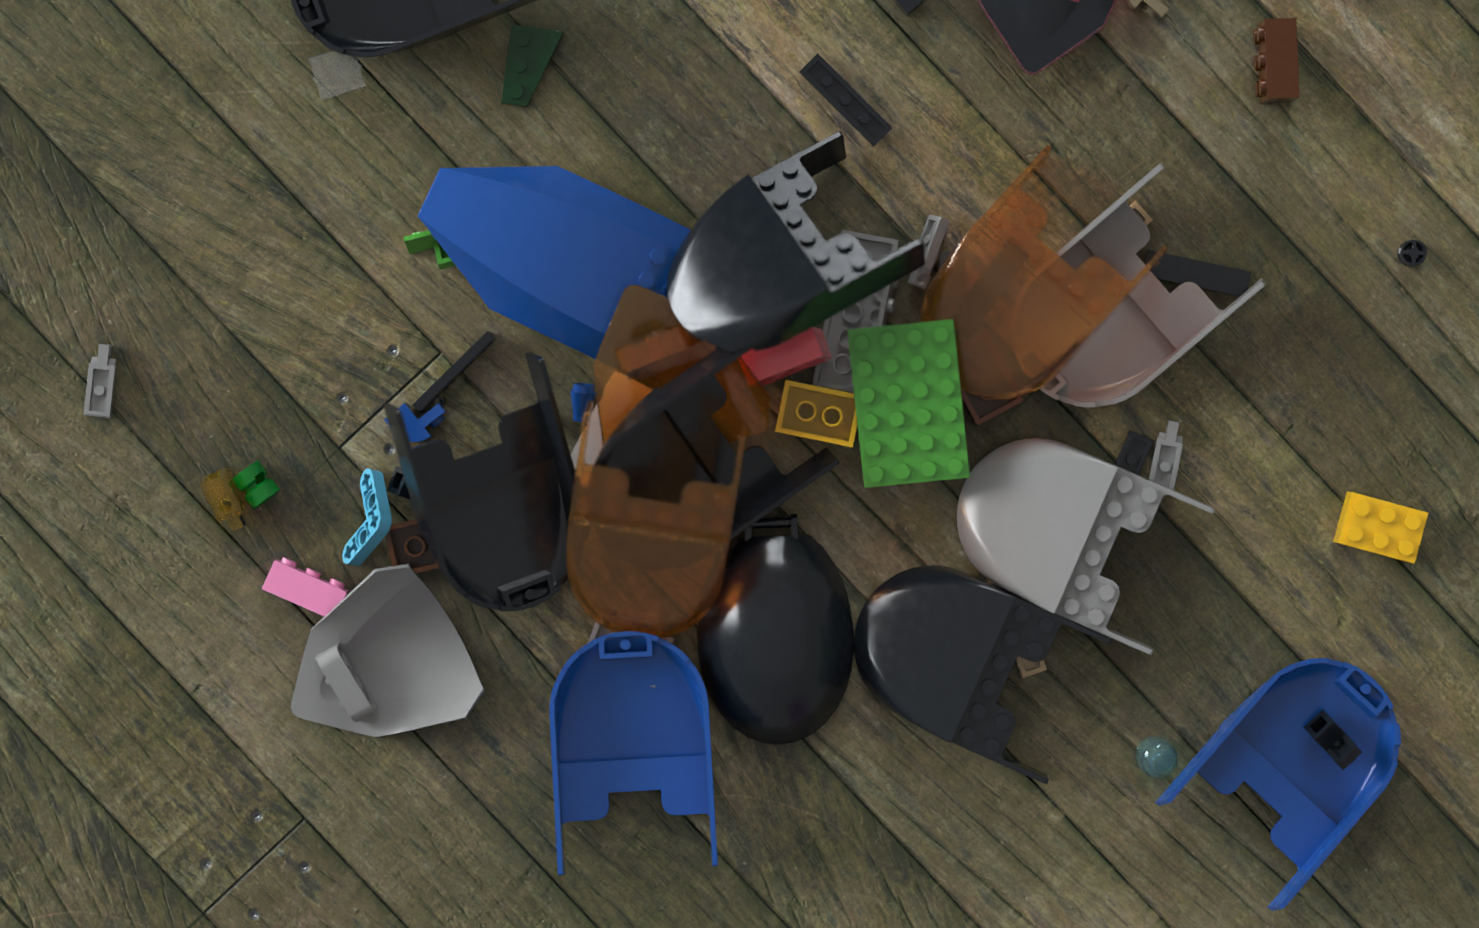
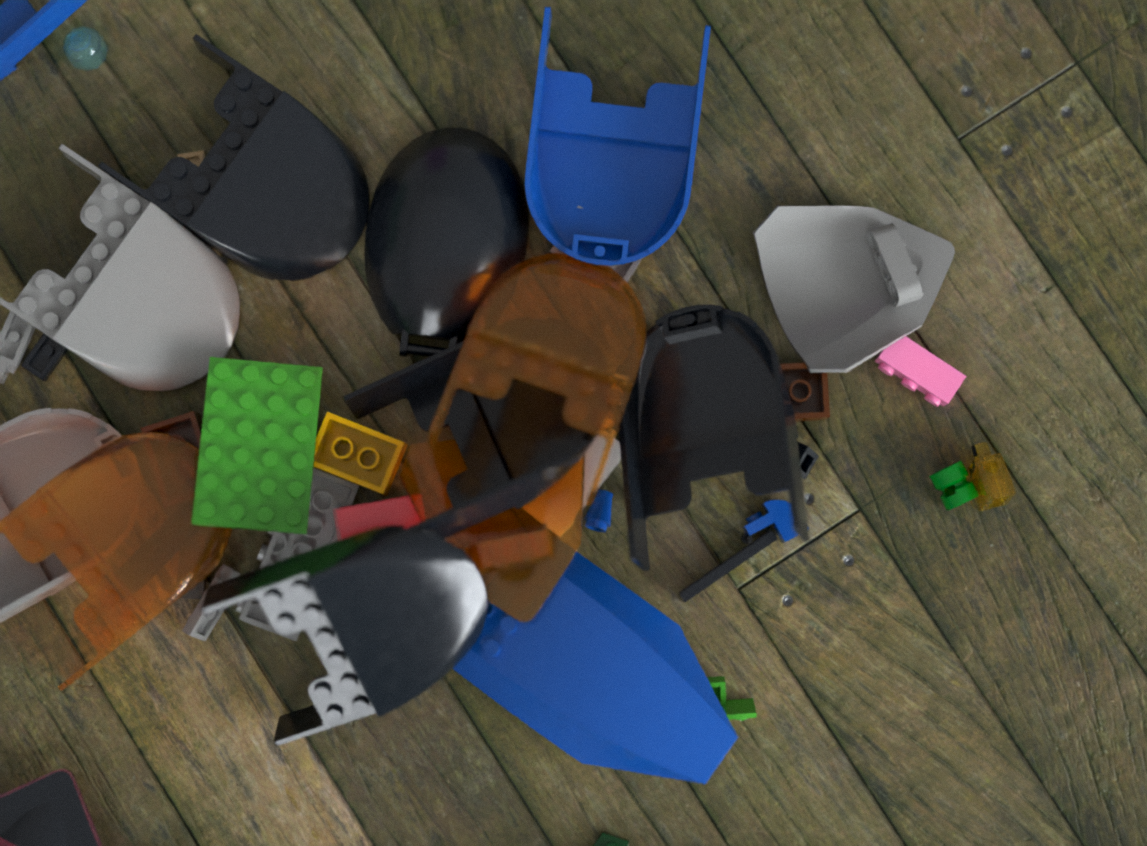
camera: 165 degrees left, 5 degrees down
light grey hinge [84,344,117,418] -> none
medium azure beam [342,468,392,566] -> none
black plate [799,53,892,147] -> none

